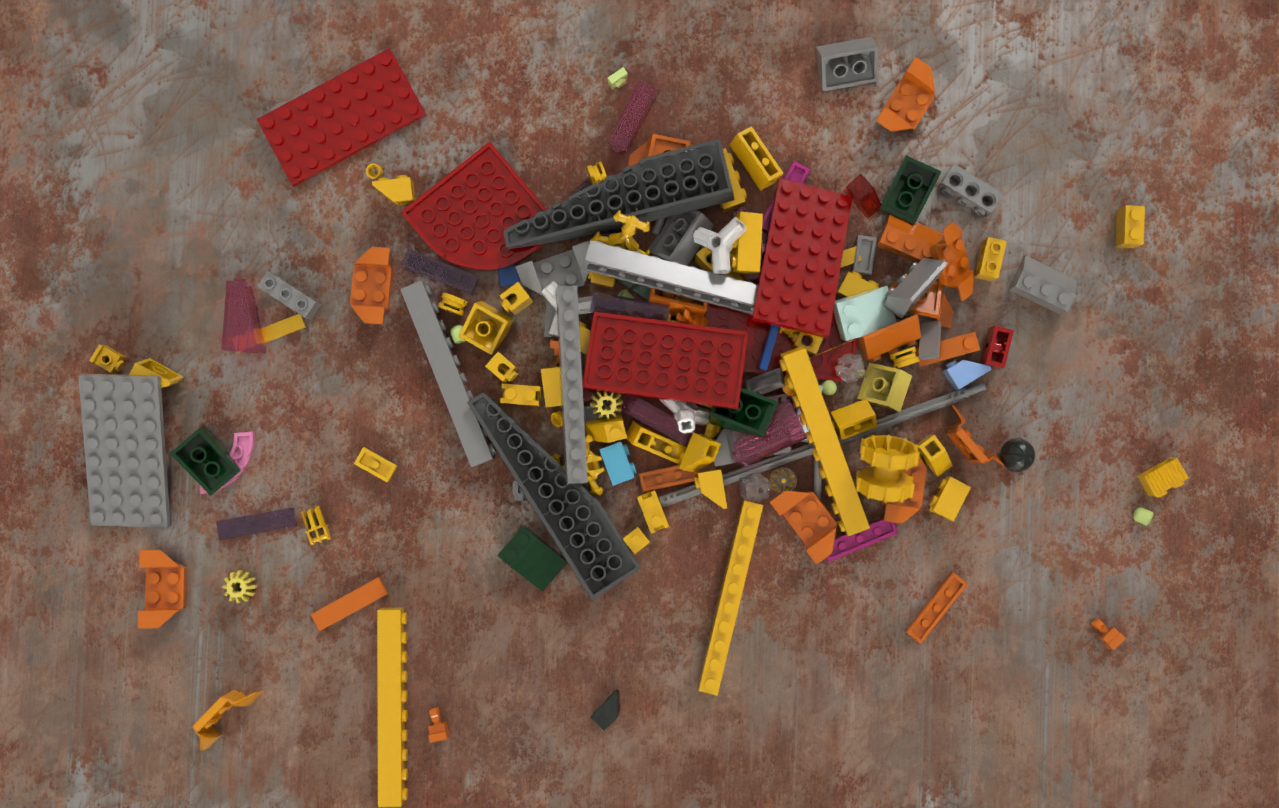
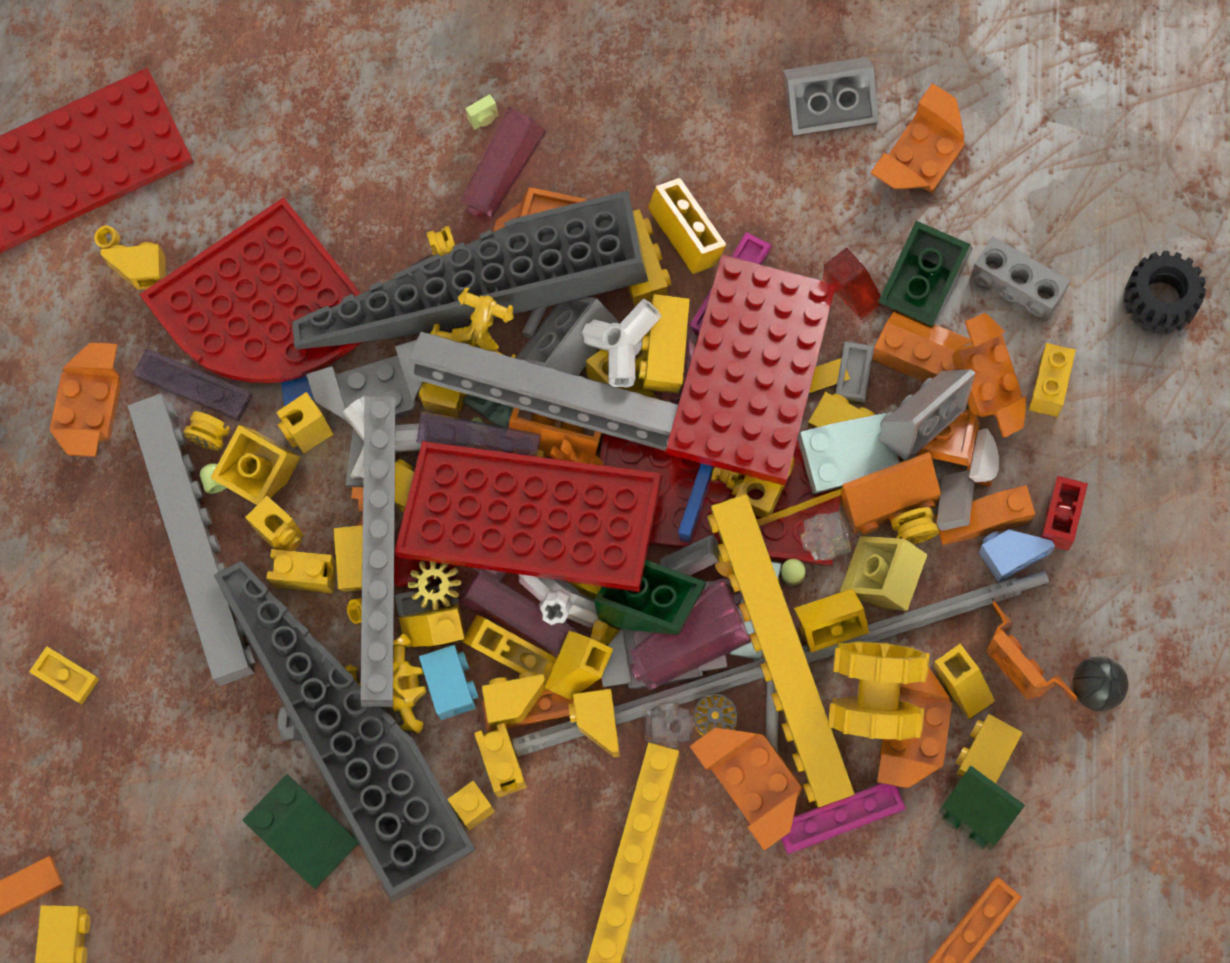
camera: 10 degrees right, 15 degrees down
light grey slope [1008,255,1077,314] -> none
none -> yellow slope [482,671,546,729]
none -> dark green slope [938,765,1025,850]
none -> white tile [969,428,999,483]
none -> black tyre [1124,251,1206,334]

